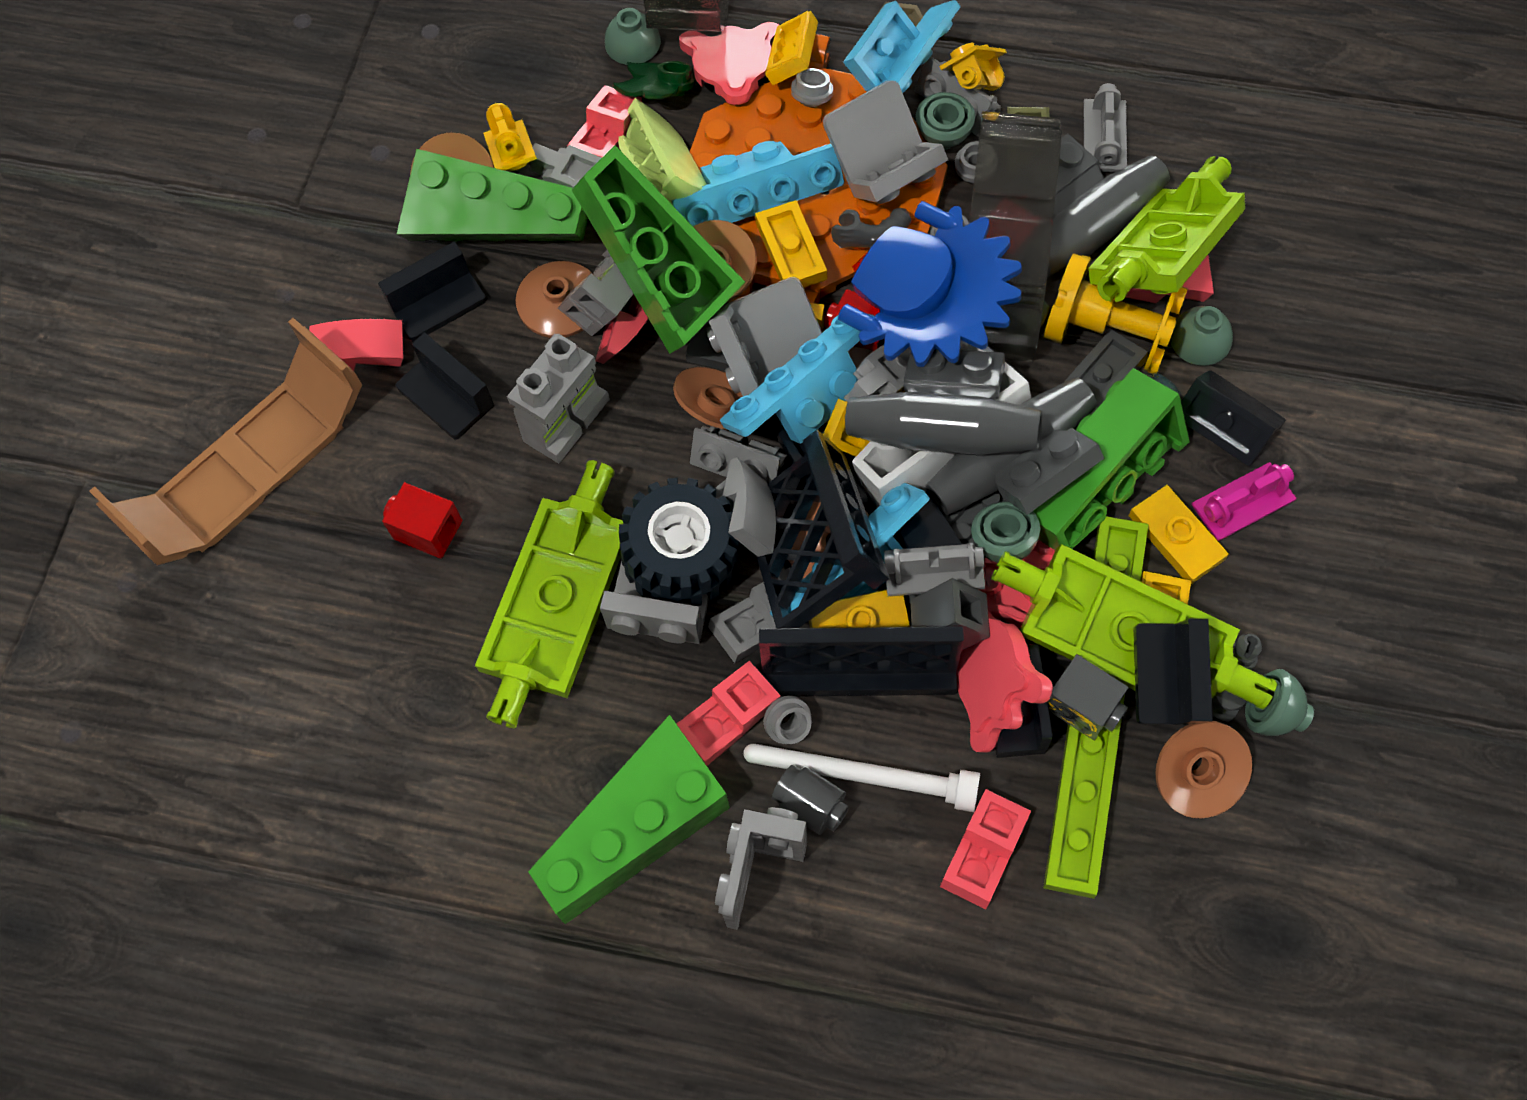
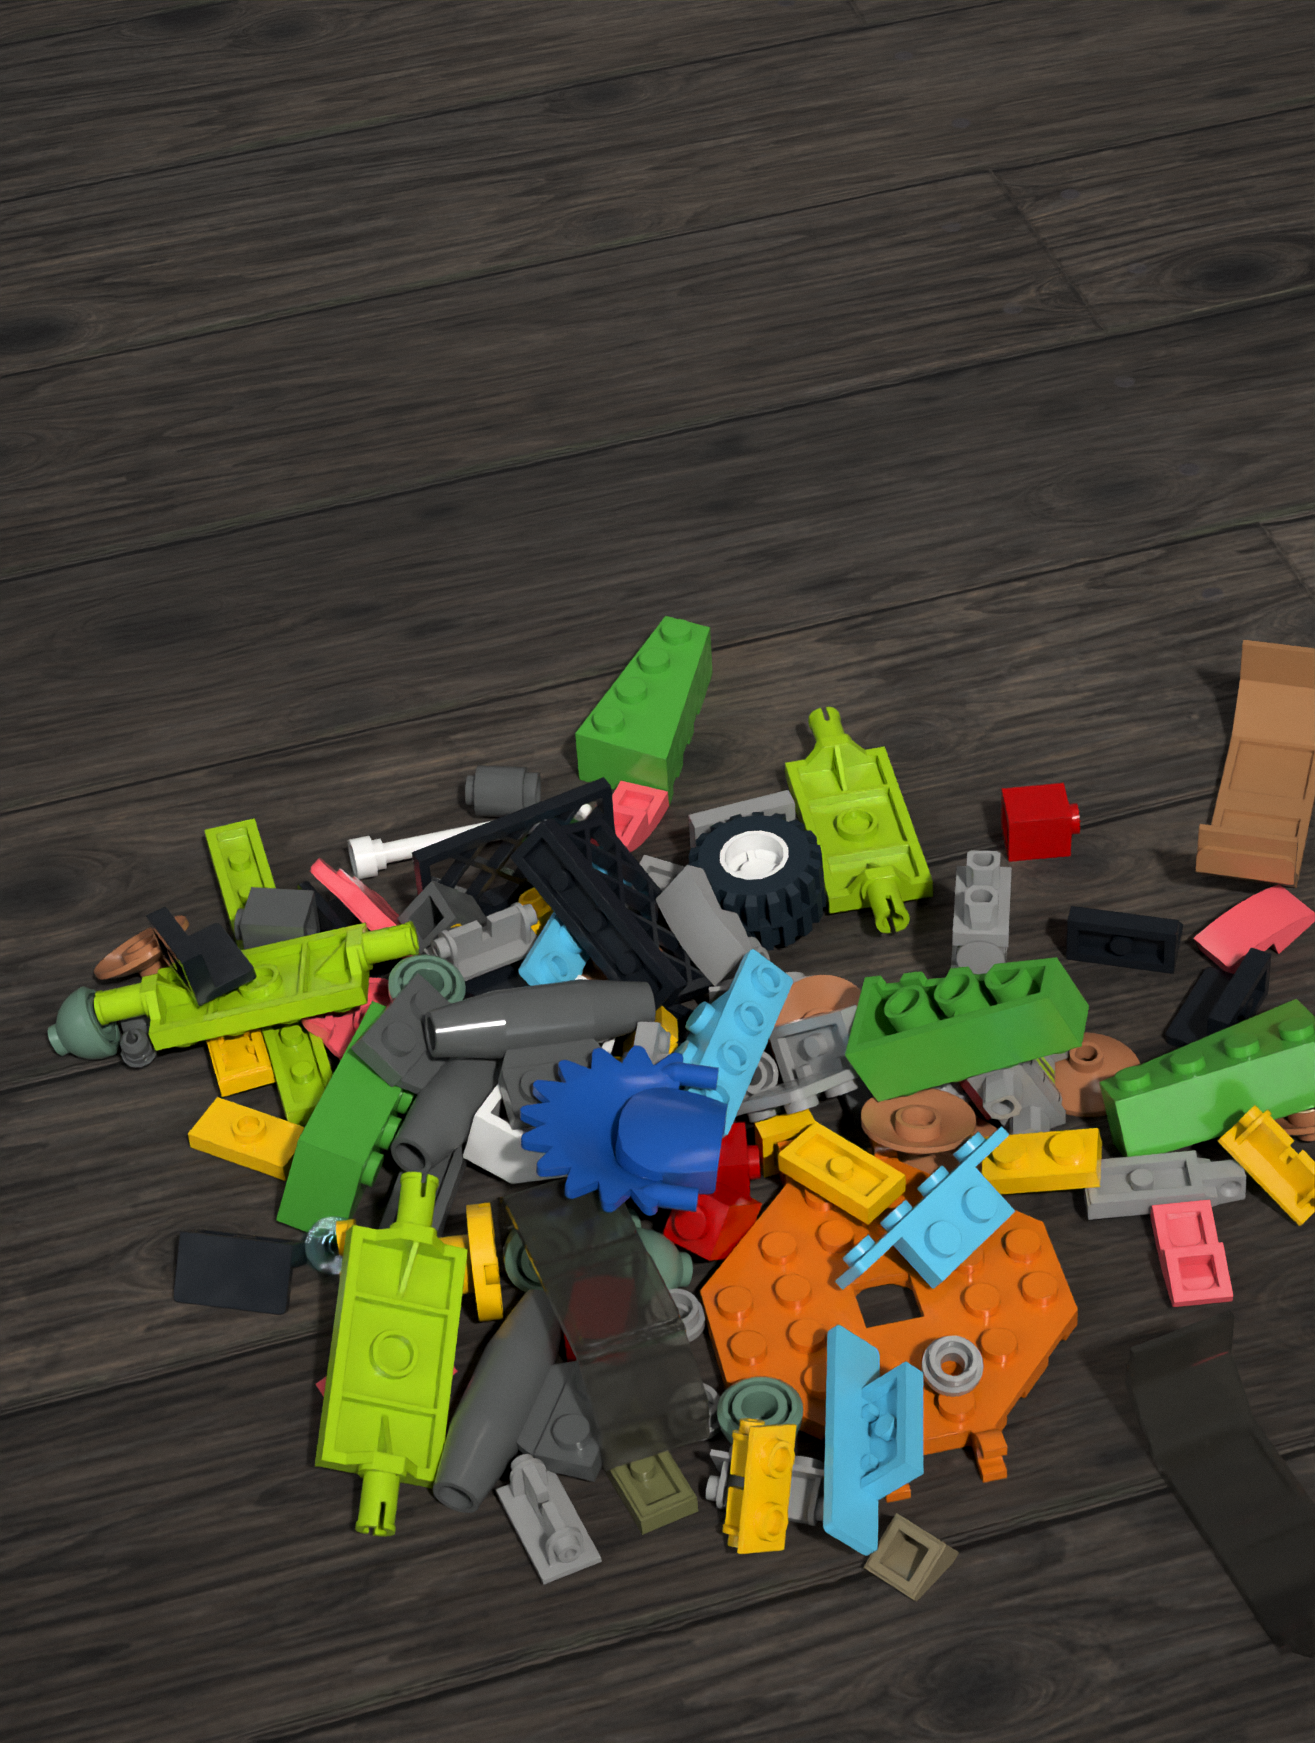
camera: 150 degrees right, 25 degrees down
sand green brick [604,8,661,65] -> none
dark green plate [613,61,695,100] -> none
yellowish green brick [618,98,706,204] -> none
coral tile [679,22,779,105] -> none
light grey bracket [715,807,807,930] -> none
yellow plate [765,11,818,85] -> none
light grey bracket [823,80,948,204] -> none
dark grey piece [831,208,911,248] -> none
coral slope [940,789,1031,910] -> none
sand green brick [1170,306,1233,366] -> none
dark pink hinge [1191,462,1297,541] -> none

